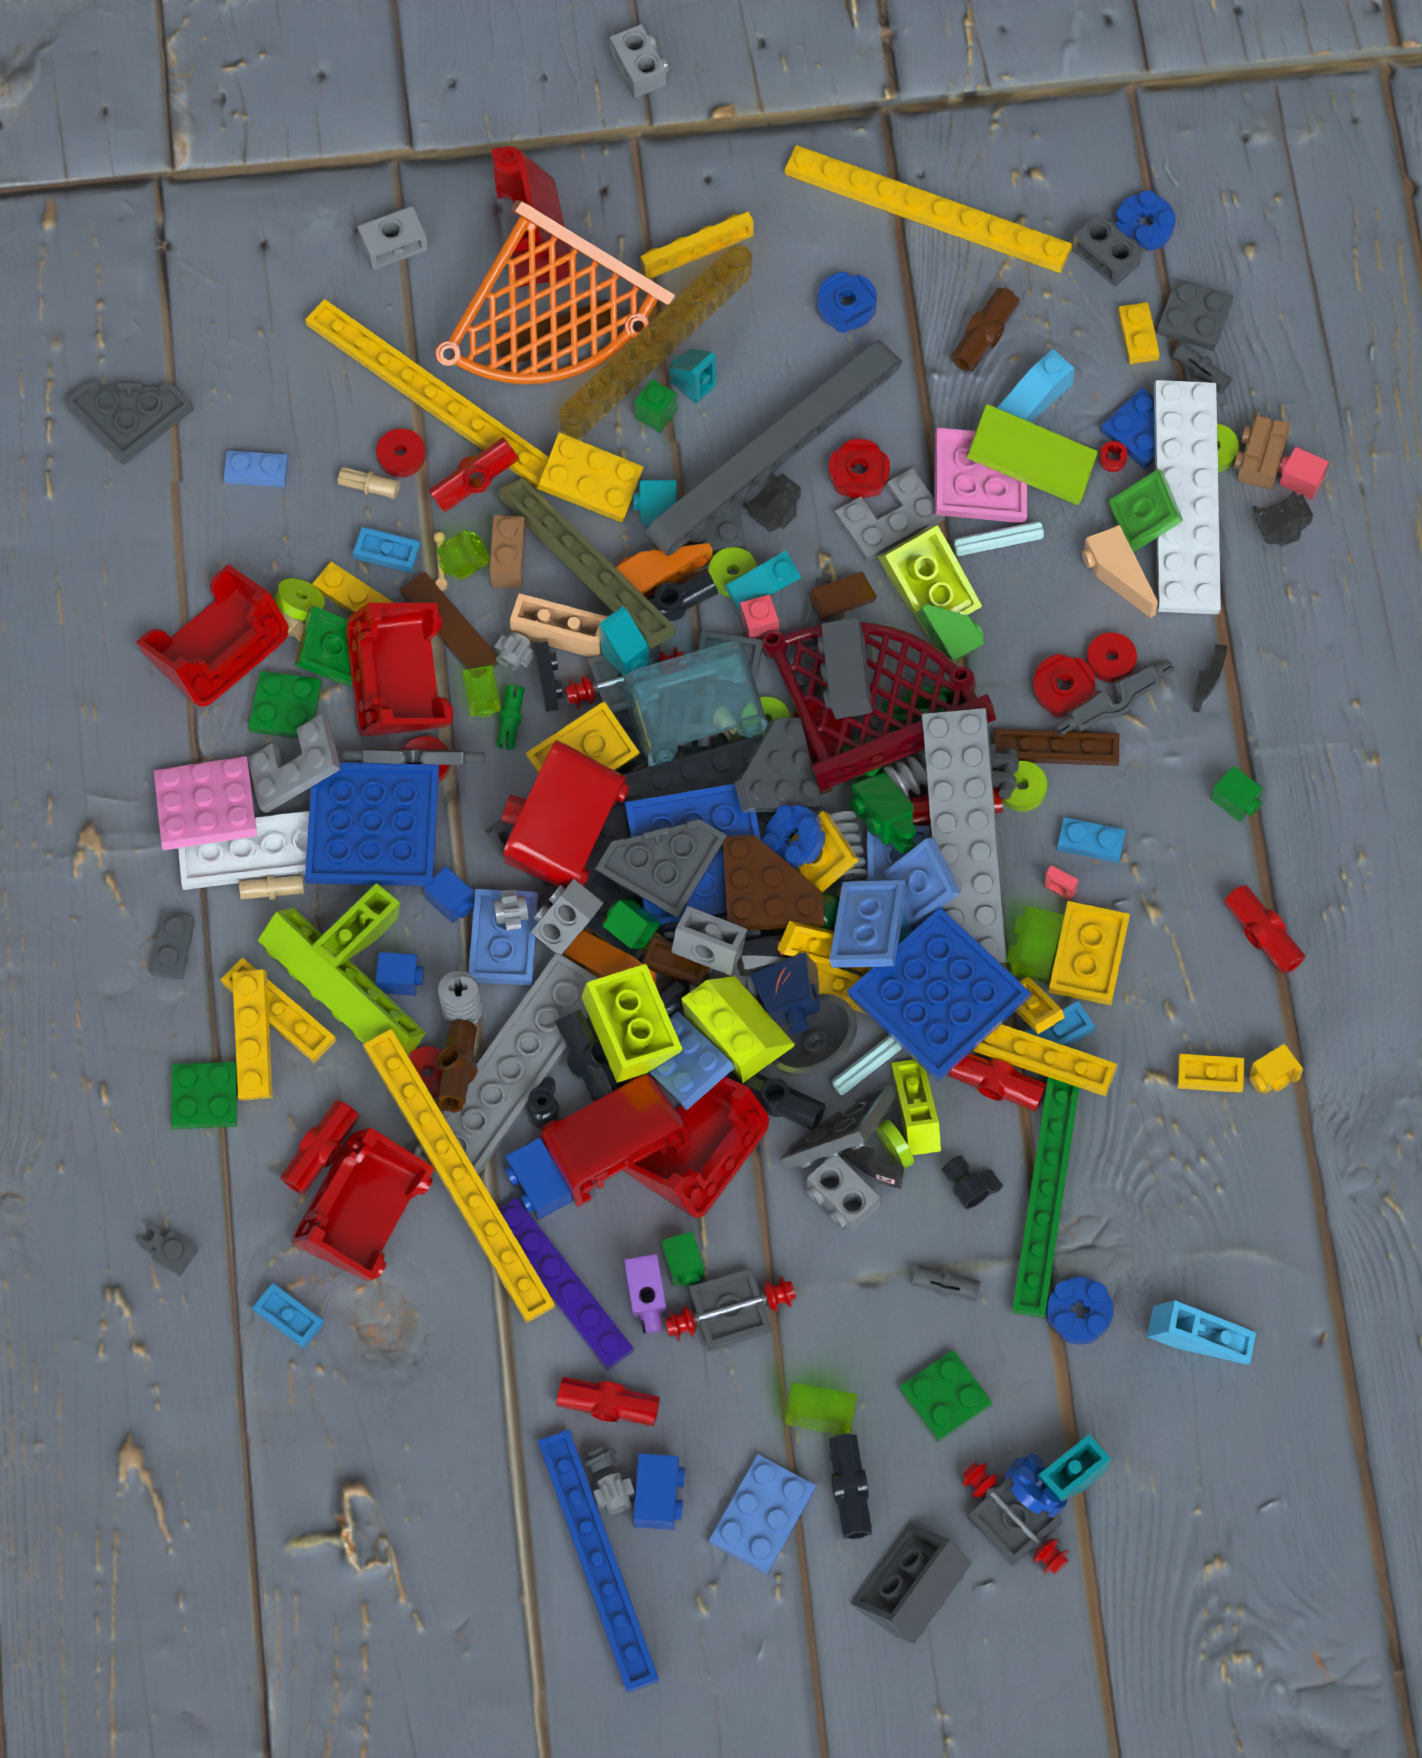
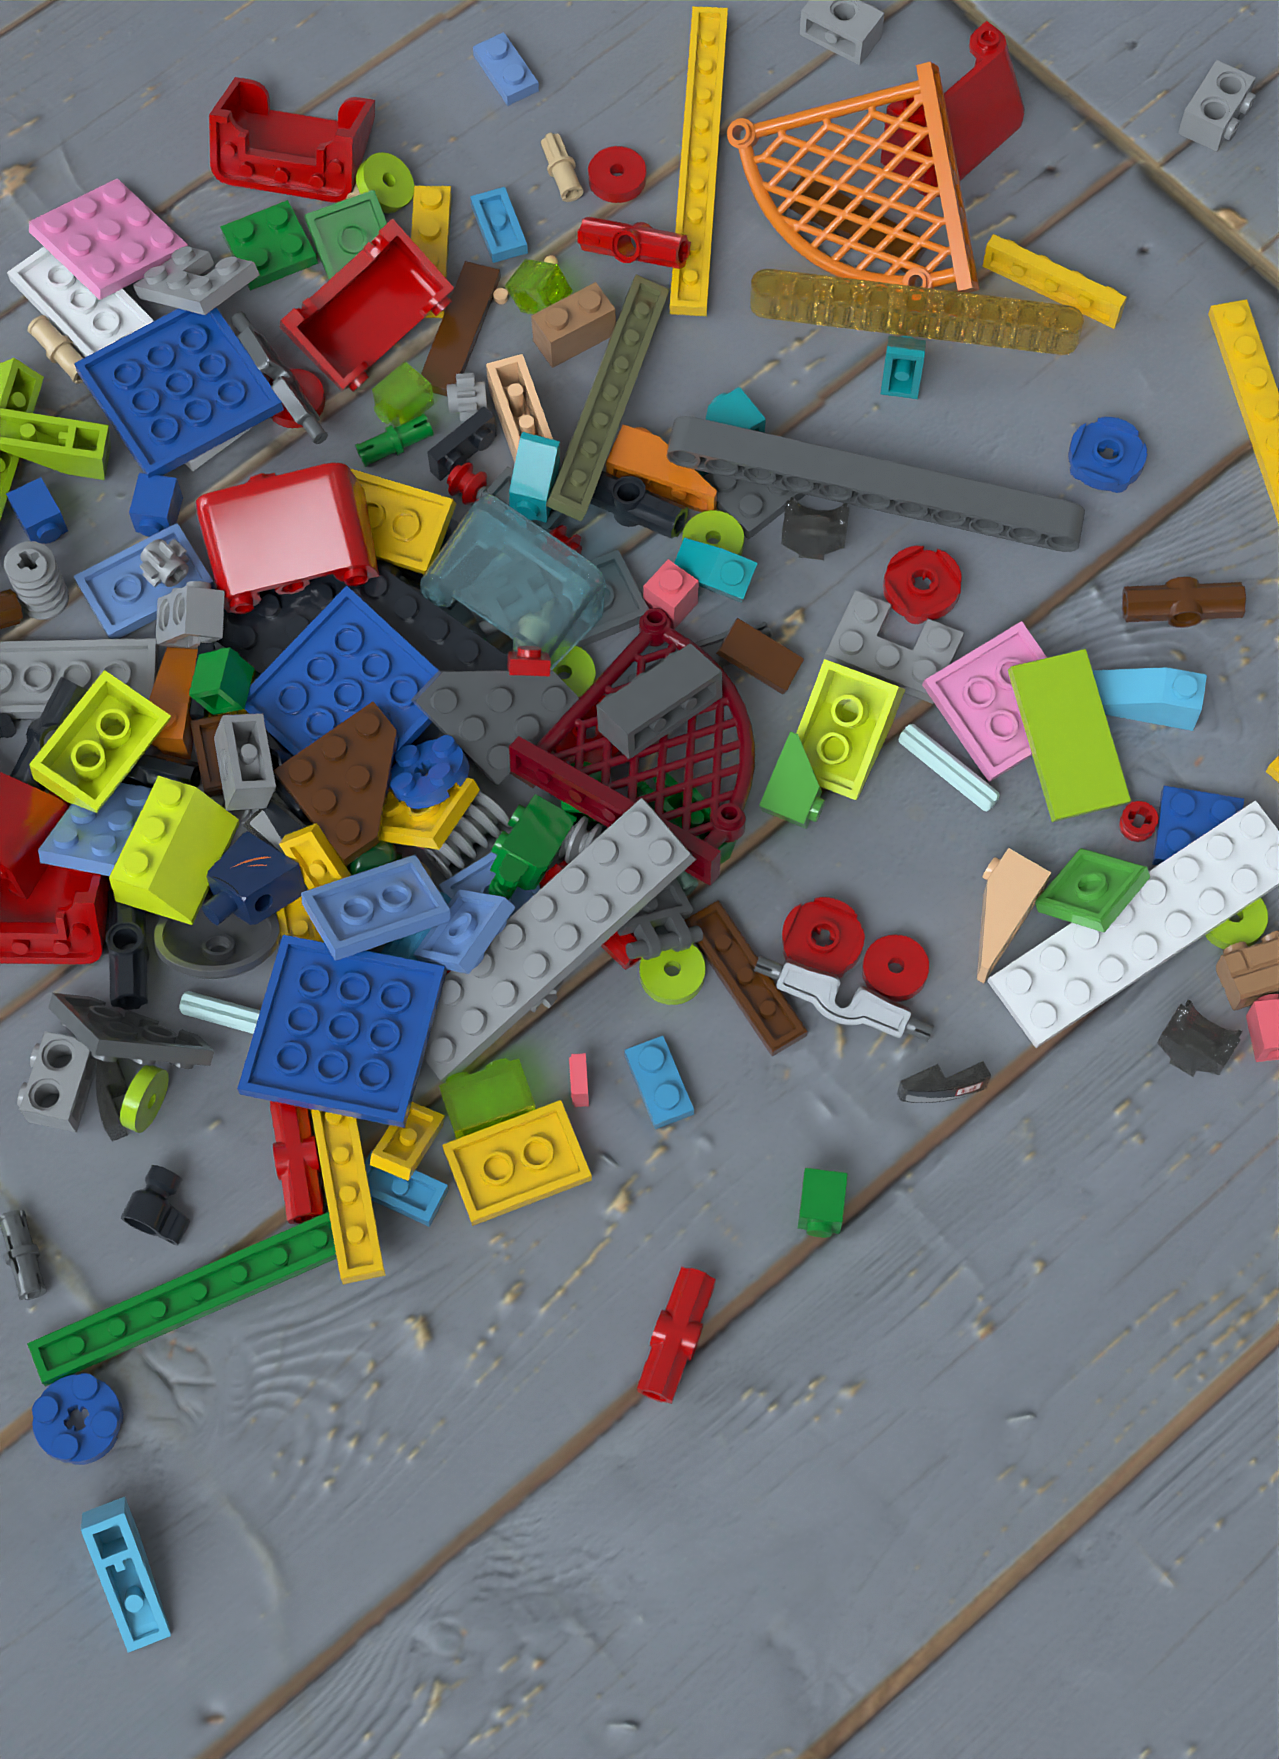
camera: 55 degrees right, 0 degrees up
yellow plate [537,432,644,523] -> none
dark grey plate [595,819,727,919] -> none
green brick [635,379,678,433] -> none
neon yellow slope [891,1060,941,1155] -> none
yellow plate [1177,1054,1244,1093] -> none
yellow brick [1250,1043,1303,1095] -> none
none -> red plate [507,646,551,677]

